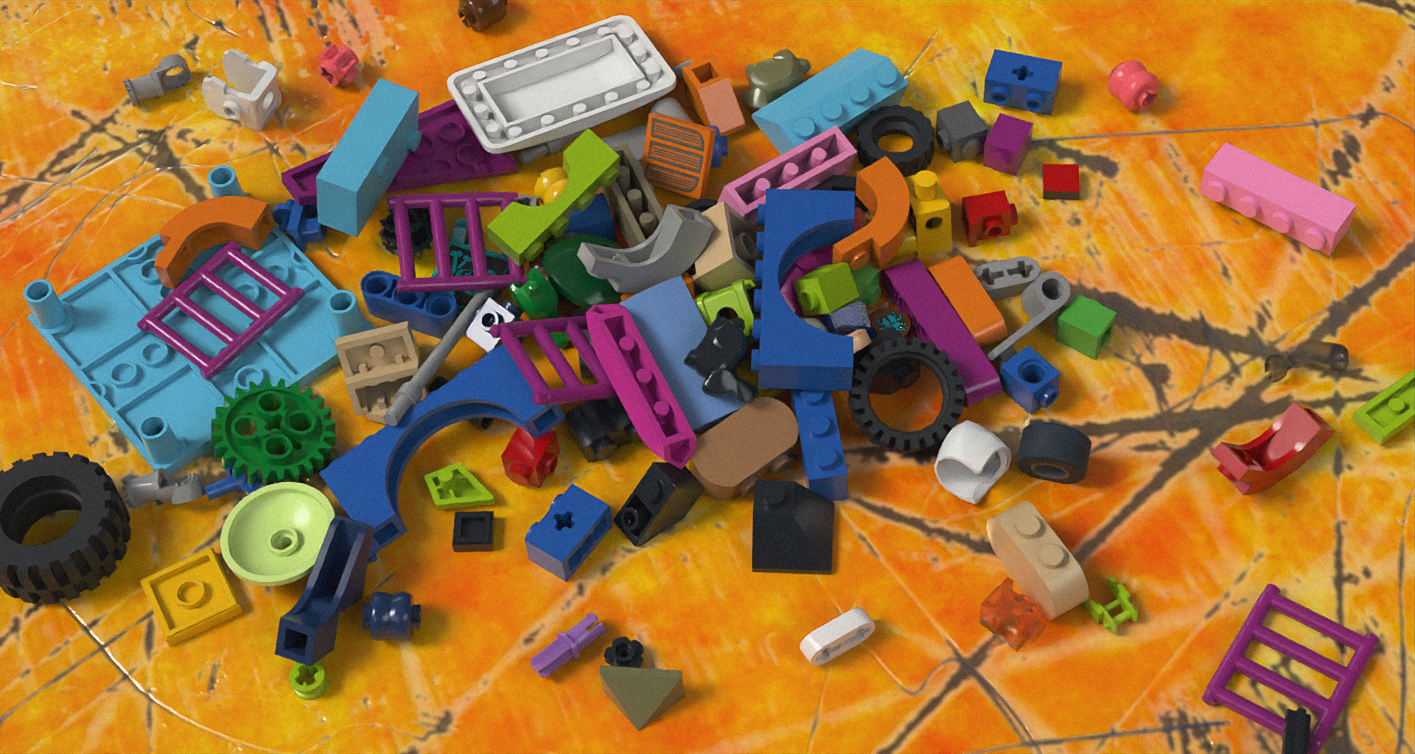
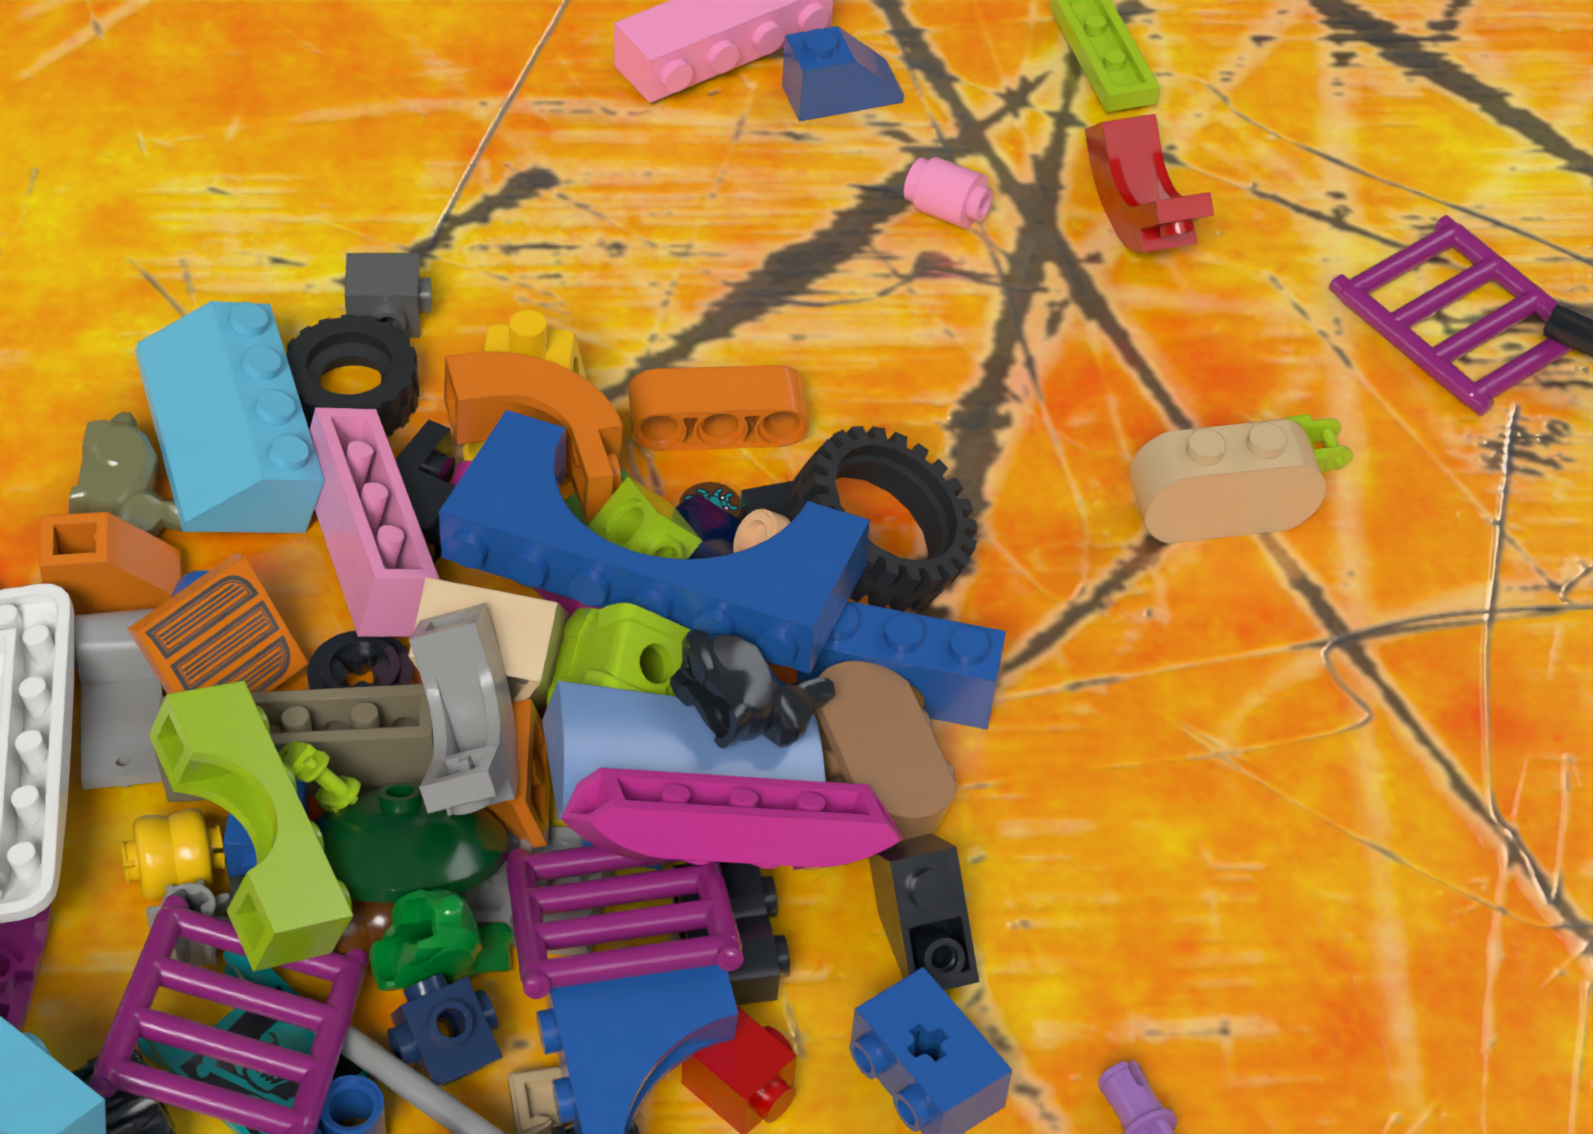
camera: 80 degrees left, 5 degrees down
olive slope [599,665,685,731] -> none
black plate [604,637,644,668] -> none
black slope [752,480,835,575] -> none
white beam [799,607,876,666] -> none
magenta beam [880,257,1002,408] -> none
white piece [934,420,1012,504] -> none
red brick [961,190,1018,247] -> none
light grey beam [973,256,1040,301] -> none
clear orange brick [979,577,1046,652] -> none
blue brick [983,49,1062,115] -> none
magenta brick [983,113,1033,176] -> none
light grey door [986,271,1071,366] -> none
blue brick [1000,345,1061,415] -> none
black wheel [1016,422,1092,484] -> none
red tile [1042,164,1080,200] -> none
bright green brick [1054,293,1117,360] -> none
coral piece [1108,60,1160,111] -> none
clear smoke arm [1265,340,1350,382] -> none
none -> lime piece [278,741,361,813]
none -> blue slope [782,26,904,122]
none -> bright pink brick [904,157,993,229]

